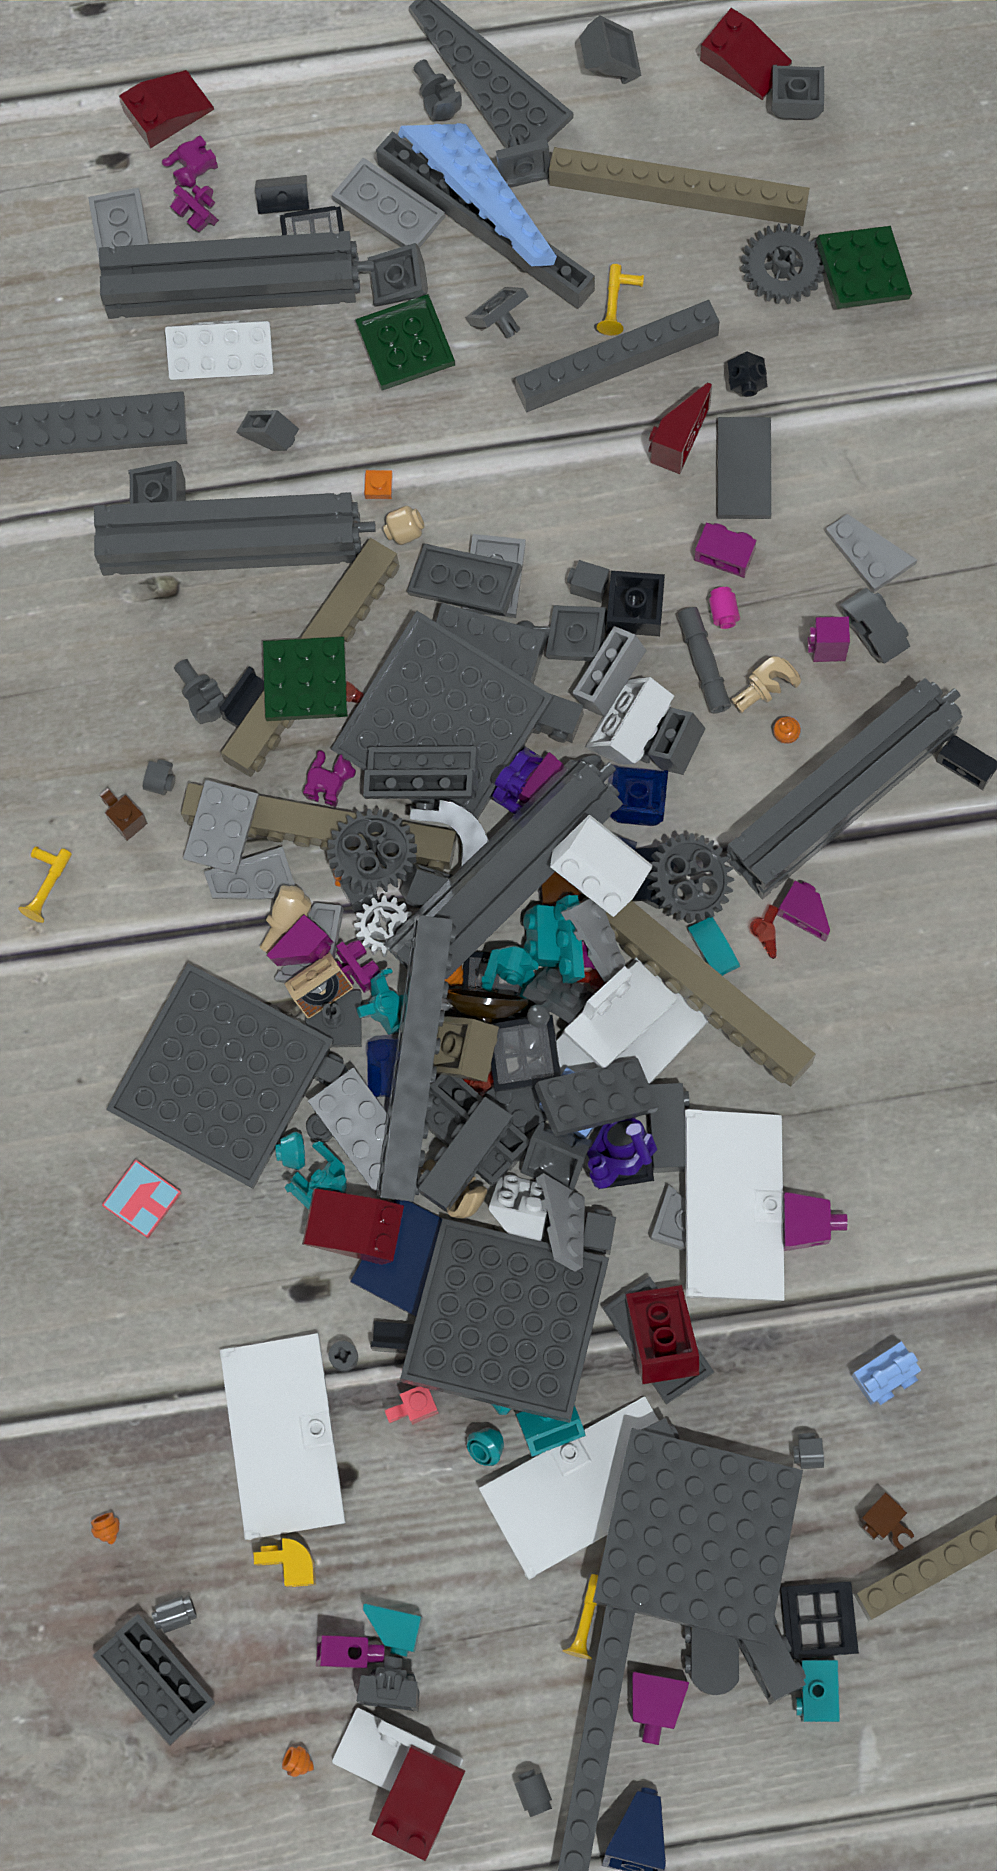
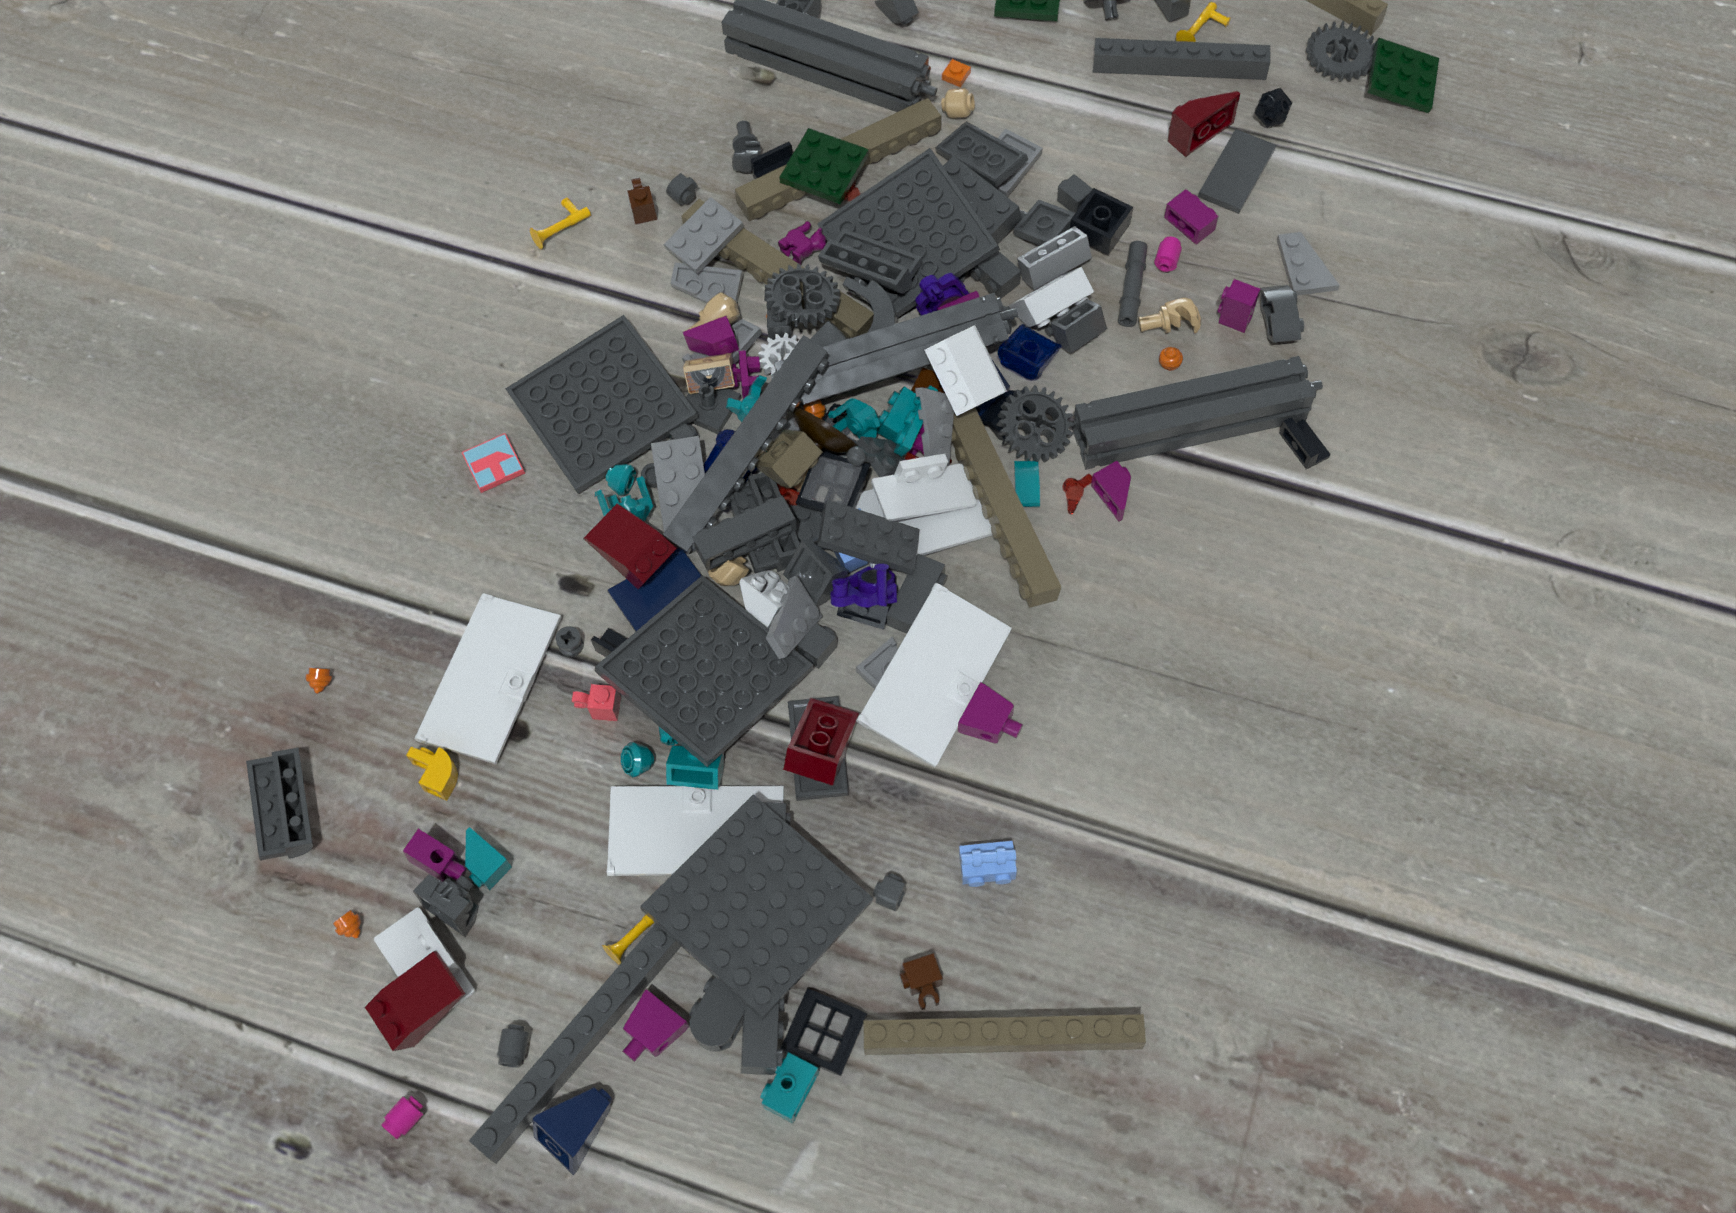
camera: 25 degrees right, 10 degrees down
dark grey brick [152,1596,197,1633] -> none

